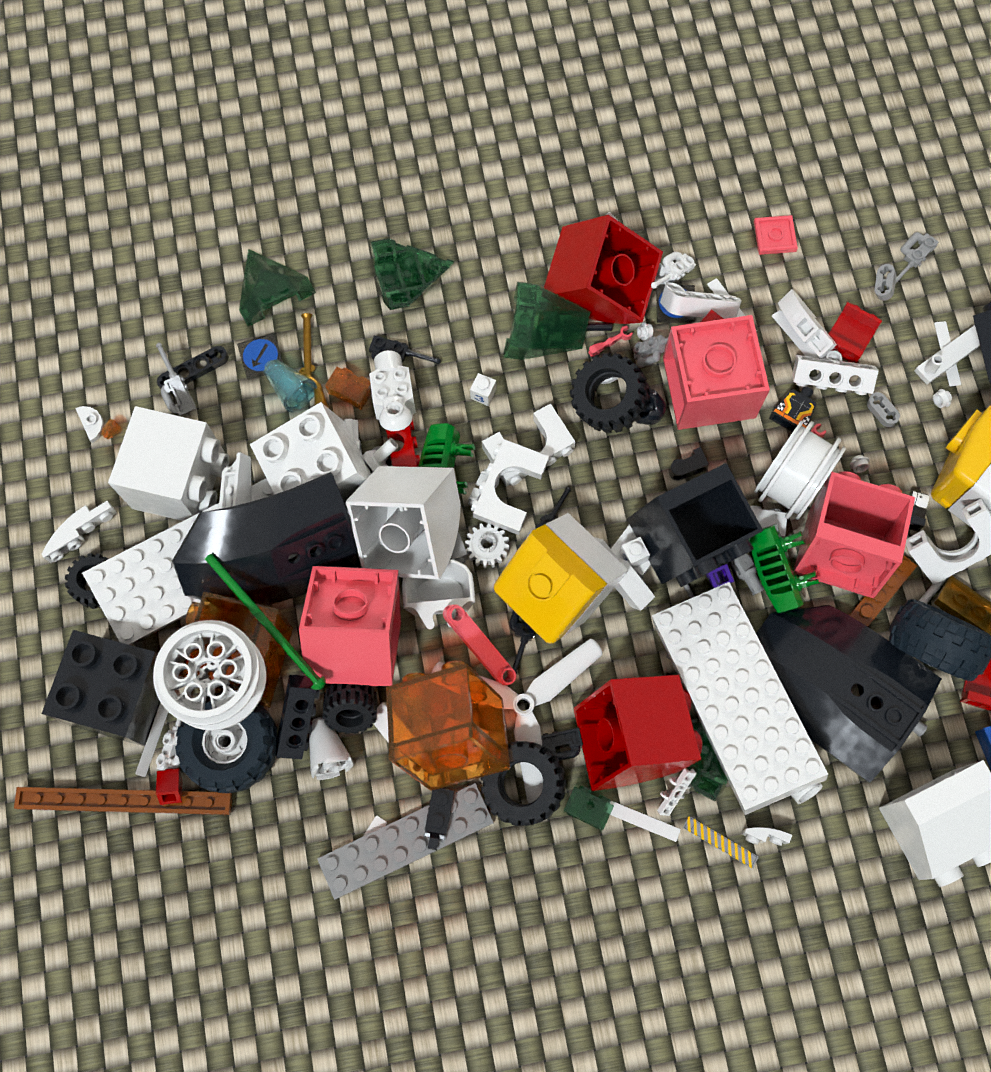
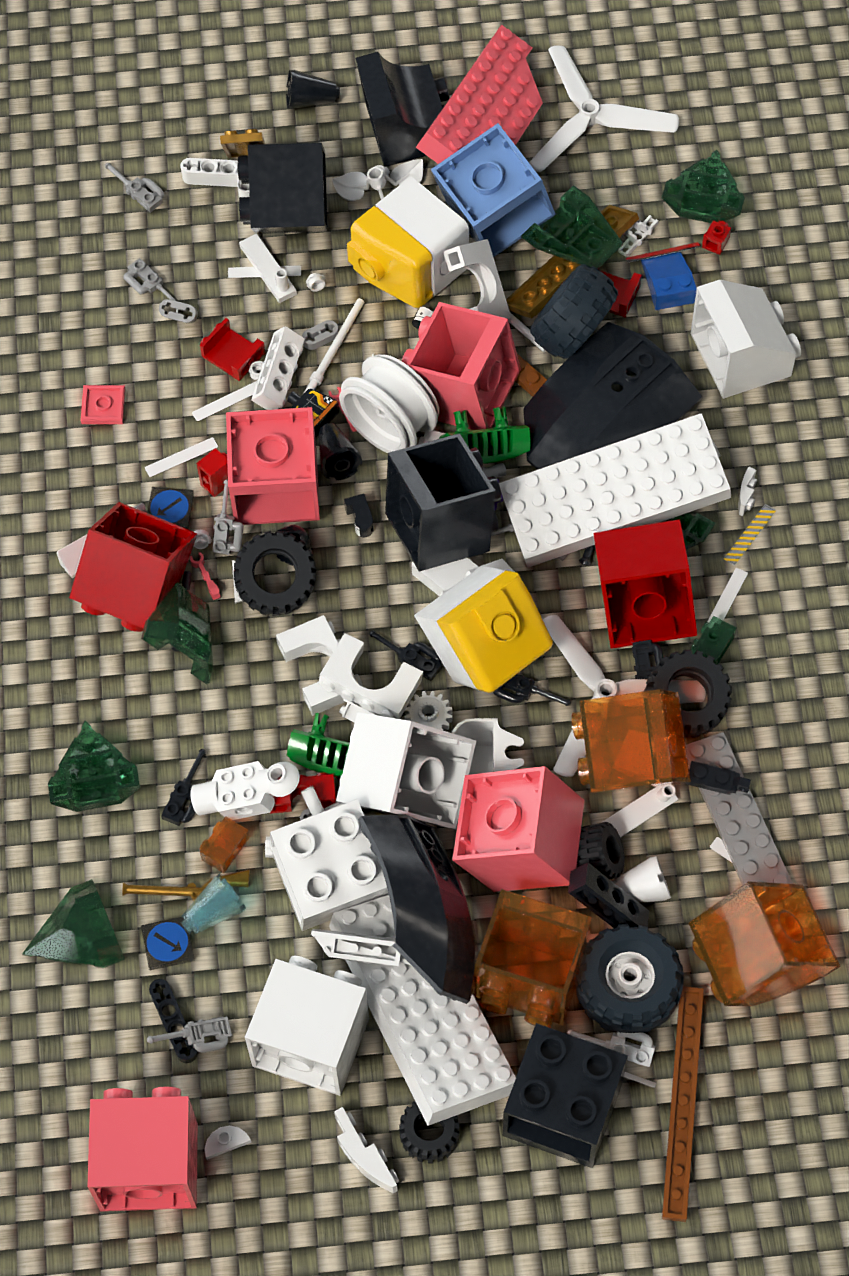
camera: 85 degrees left, 10 degrees down
clear orange hose [101,418,123,440] -> none
white wheel [153,620,266,730] -> none
red brick [156,768,183,805] -> none
green bar [205,554,326,690] -> none
coral piece [443,604,516,685] -> none
white brick [470,373,496,406] -> none
white brick [620,537,650,568] -> none
white piece [651,252,696,289] -> none
white piece [657,768,697,816] -> none
white beam [660,282,741,319] -> none
white slope [778,289,837,358] -> none
none -> coral piece [87,1087,198,1211]
none -> white bar [304,298,365,393]
none -> black cone [318,423,362,480]
none -> clear orange brick [689,881,841,1006]

